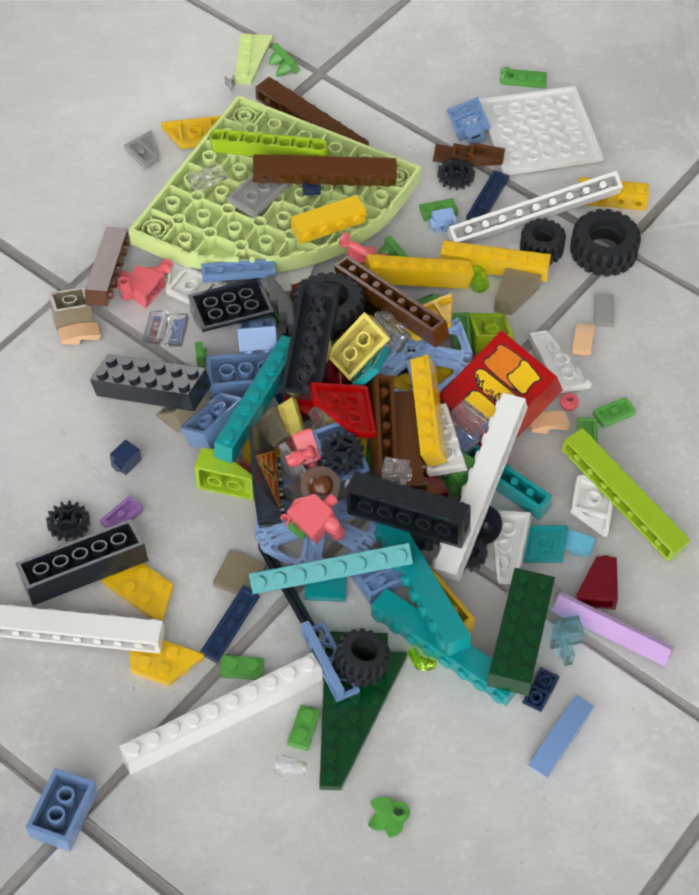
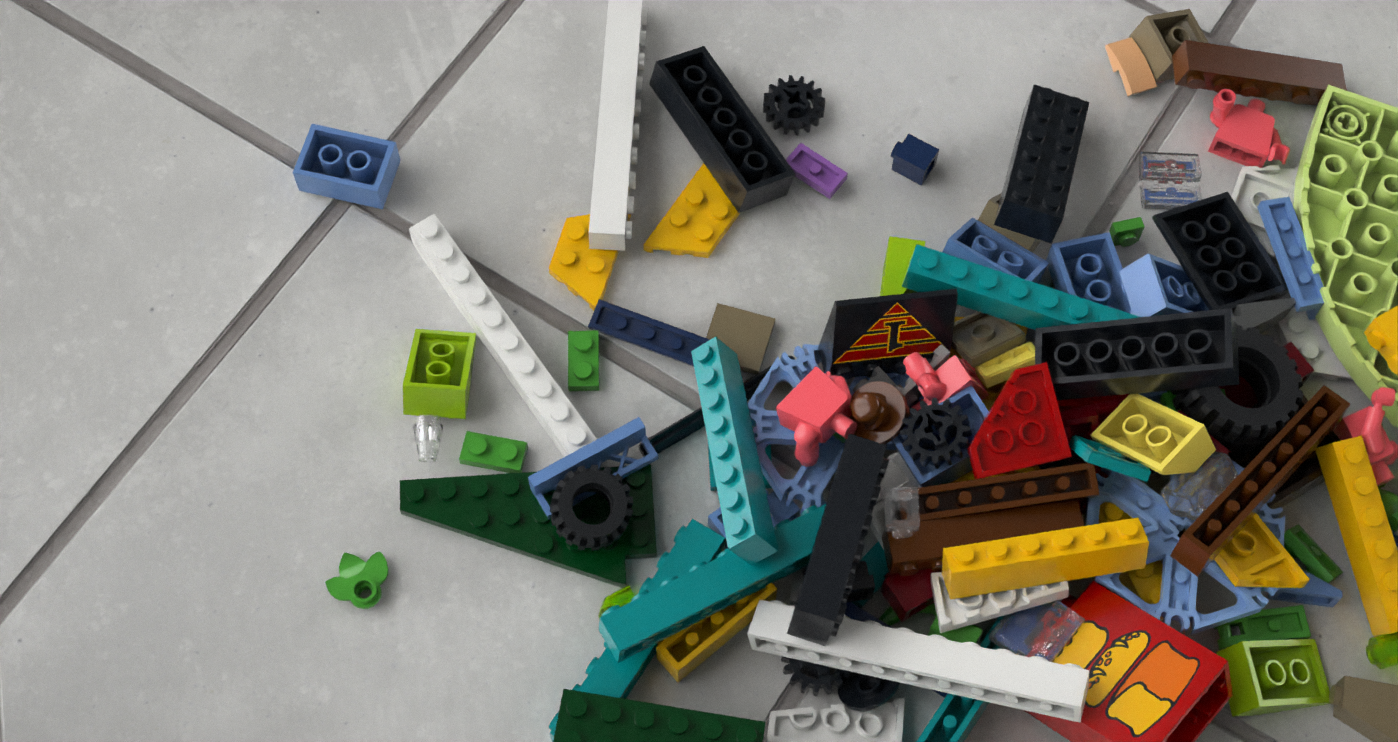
camera: 85 degrees right, 10 degrees up
none -> lime slope [403,329,476,419]

